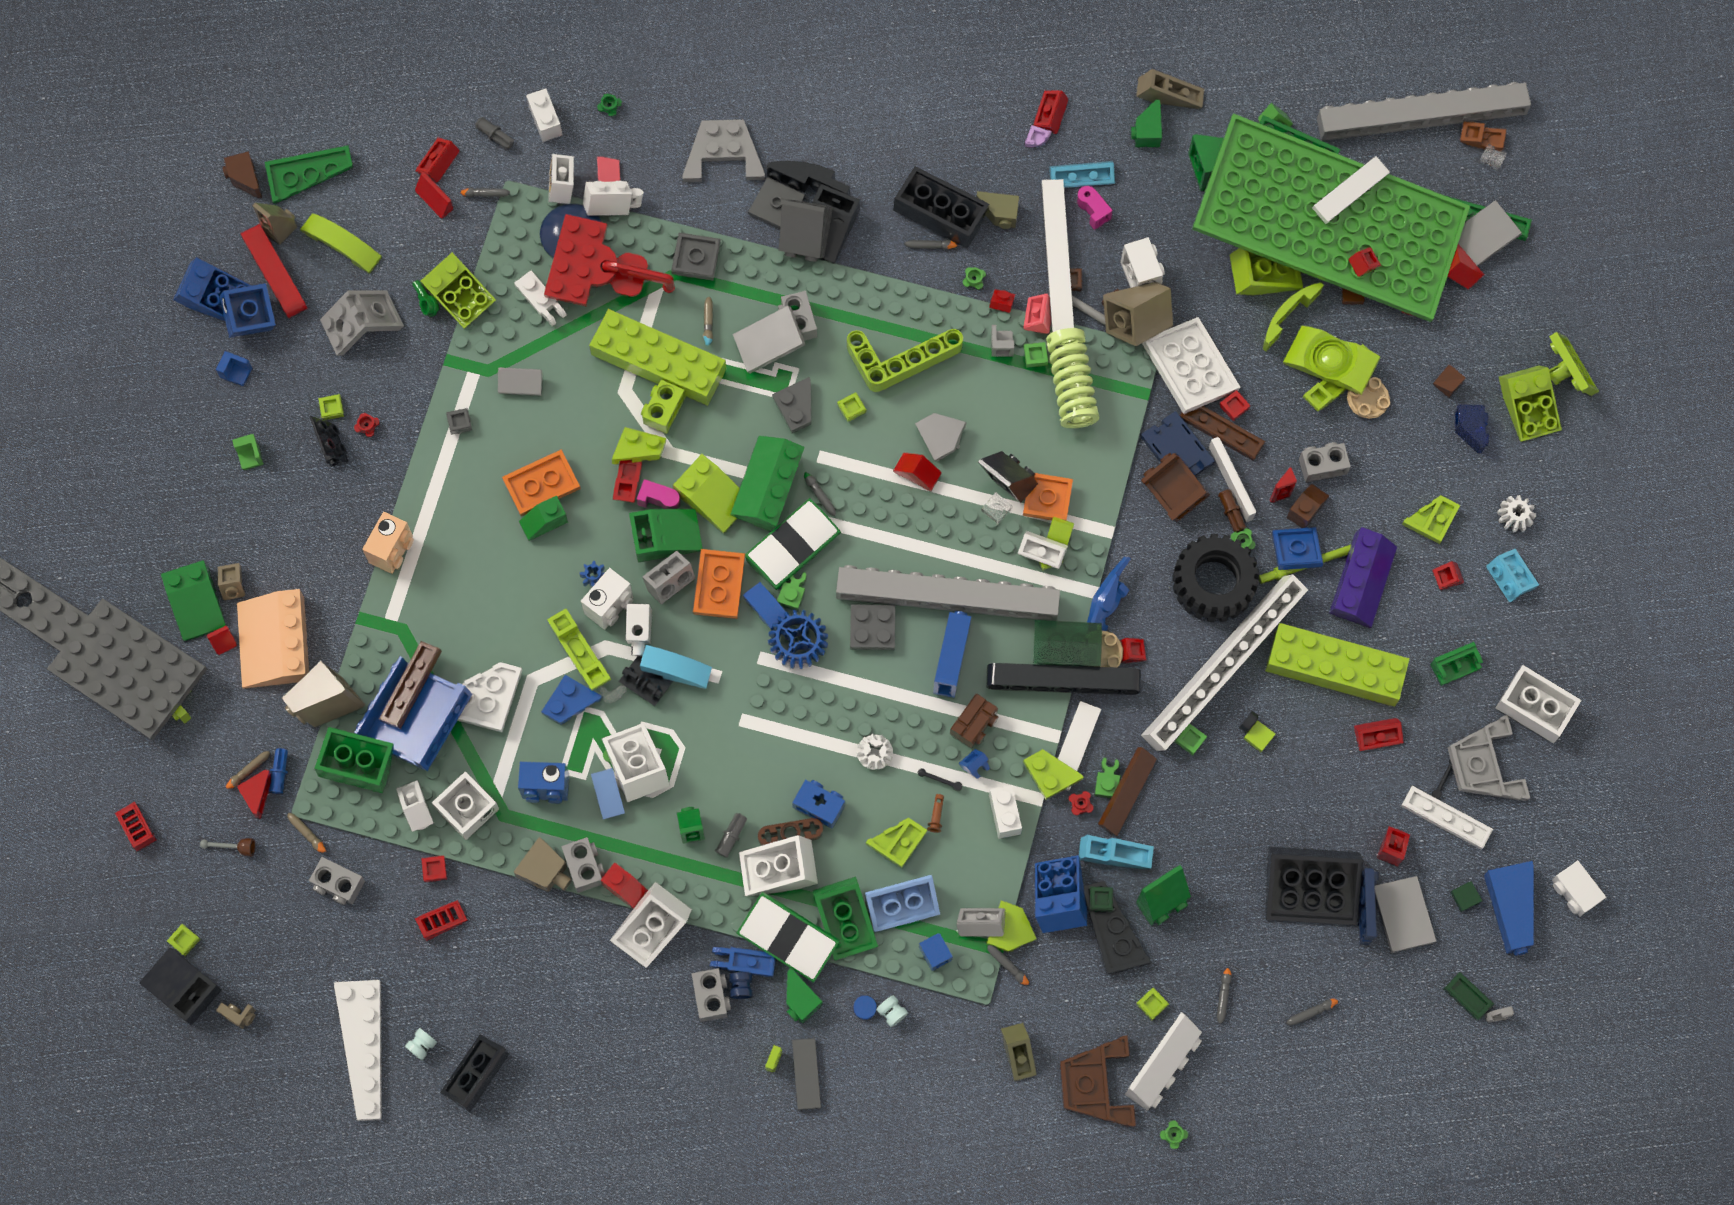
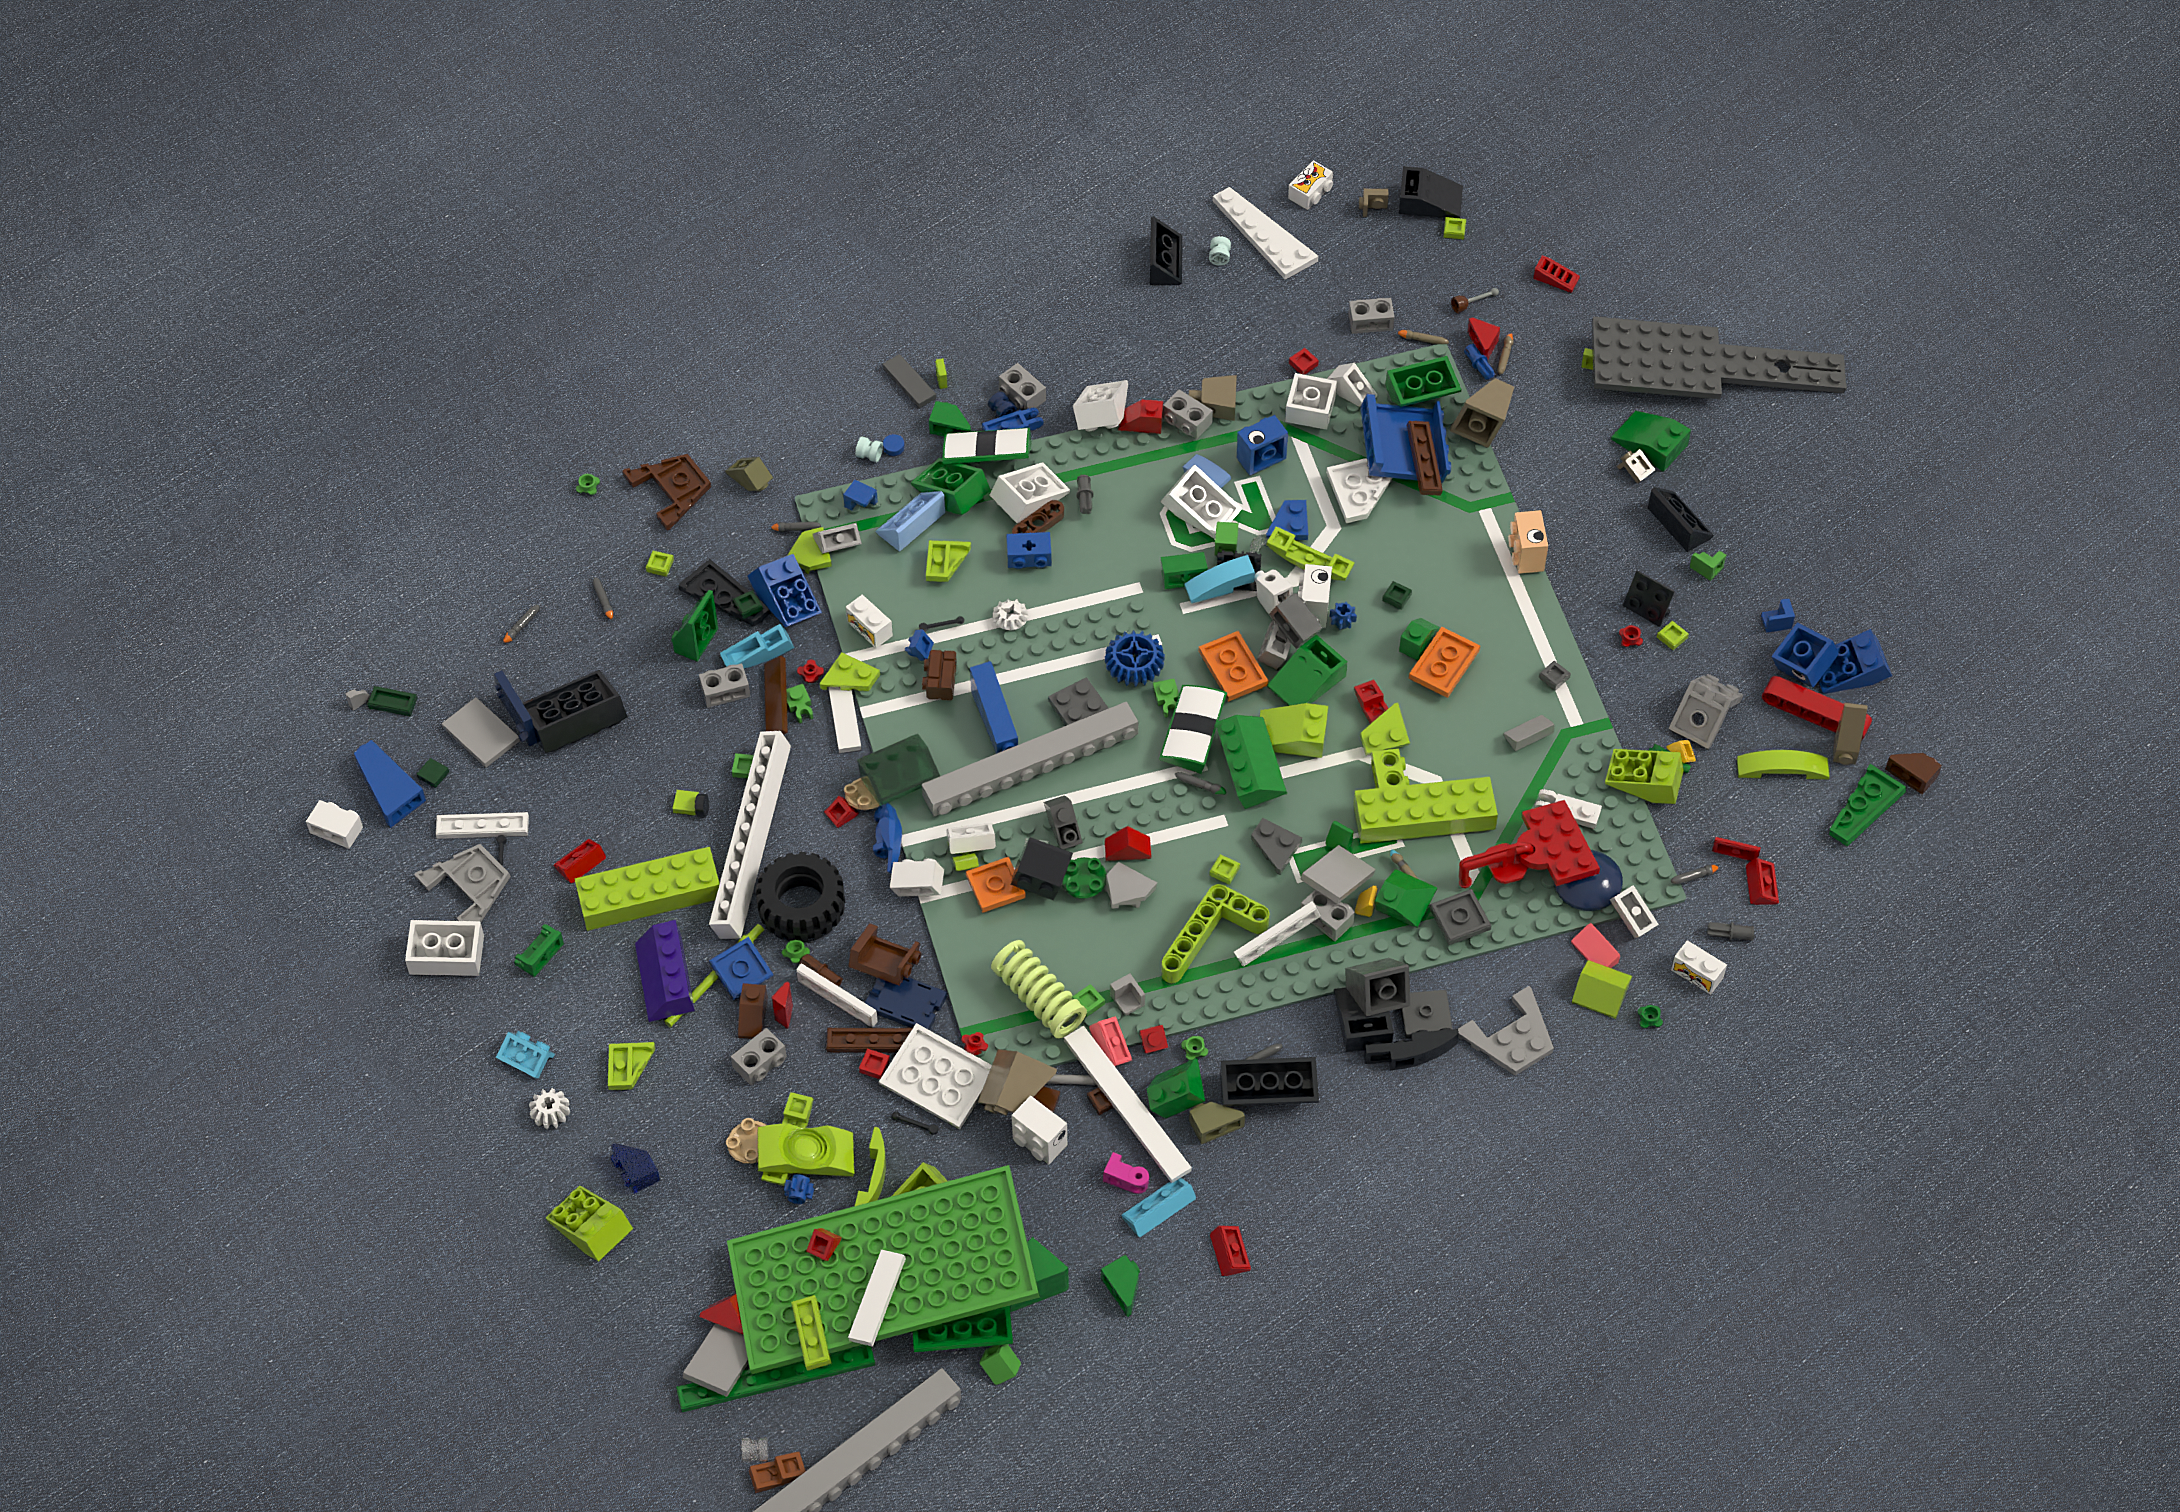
camera: 150 degrees right, 15 degrees down
red slope [207,626,237,655] -> none
light nougat slope [237,589,309,689] -> none
red slope [415,900,468,941] -> none
white brick [583,181,643,216] -> none
dark pink leg [637,479,680,509] -> none
green slope [677,807,705,844] -> none
blue slope [743,582,786,630] -> none
dark orange piece [927,794,944,833] -> none
black beam [986,663,1141,695] -> none
lavender tile [1025,125,1052,147] -> none
white slope [1125,1012,1202,1111] -> none
dark tan slope [1136,69,1204,109] -> none
red slope [1377,826,1410,867] -> none
reddish brown slope [1433,365,1466,398] -> none
red slope [1433,561,1464,590] -> none
lime plate [1549,332,1599,396] -> none
none -> light grey brick [699,663,750,708]
none -> blue gear [784,1175,814,1204]
none -> lime tile [791,1295,831,1371]
none -> white brick [890,859,944,897]
none -> black hinge [891,1111,938,1135]
none -> red plate [961,1032,988,1055]
none -> dark grey slope [1043,795,1083,849]
none -> green dish [1062,857,1107,899]
none -> green slope [1147,1058,1205,1119]
none -> green hinge [1161,552,1208,589]
none -> bright green panel [1214,522,1239,555]
none -> white tile [1234,901,1321,966]
none -> dark grey brick [1269,593,1323,649]
none -> white brick [1288,160,1333,210]
none -> green slope [1325,821,1354,850]
none -> yellow slope [1355,885,1378,917]
none -> green slope [1375,869,1437,928]
none -> dark green tile [1382,581,1412,610]
none -> lime slope [1572,960,1632,1019]
none -> black slope [1648,487,1714,552]
none -> yellow slope [1666,740,1696,763]

